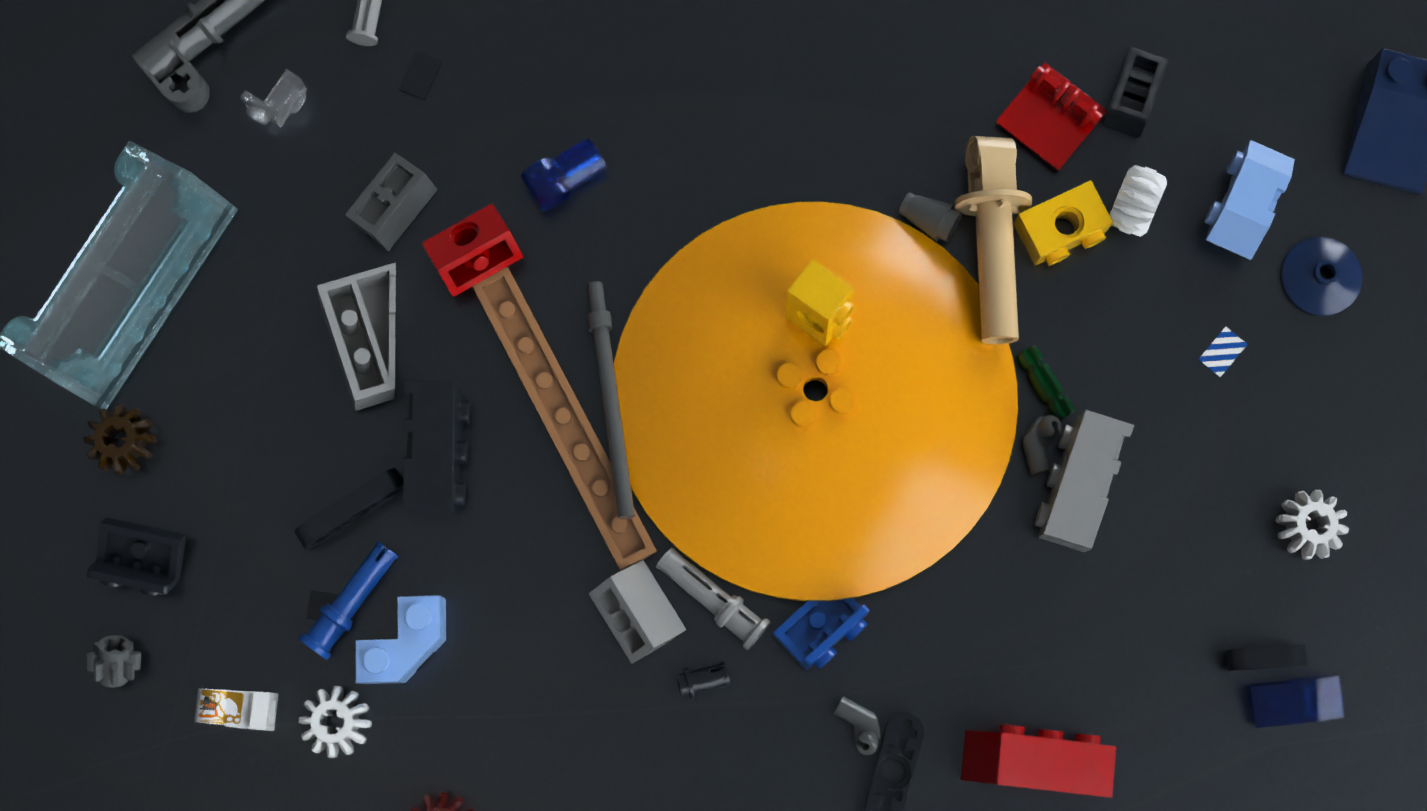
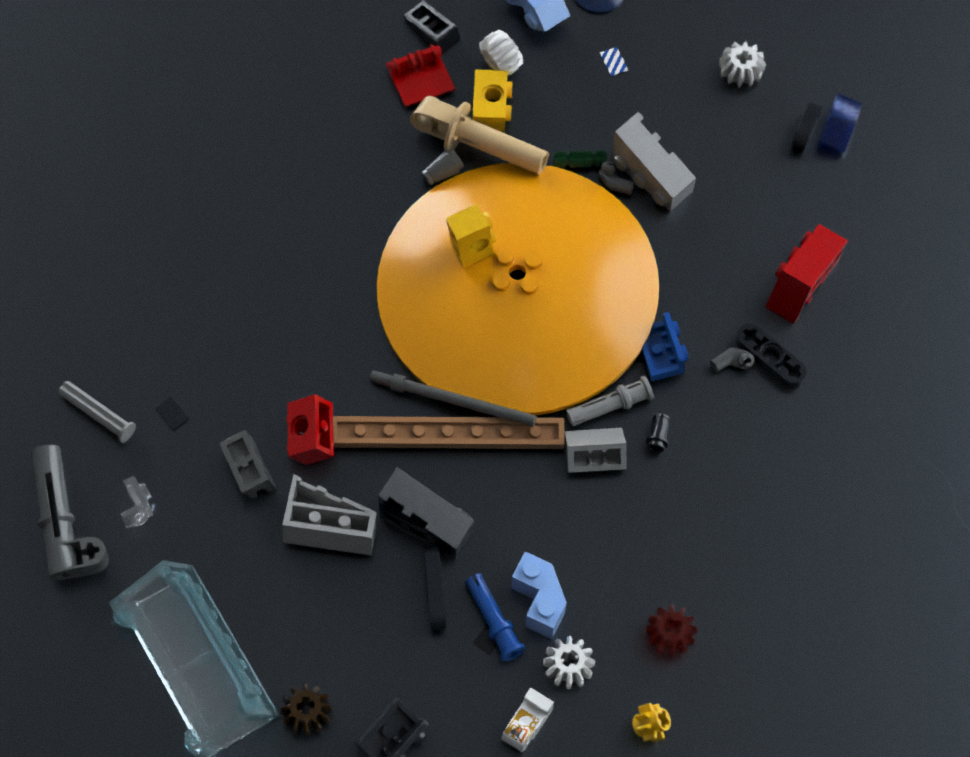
camera: 65 degrees left, 15 degrees down
clear blue piece [521,138,607,211] -> none

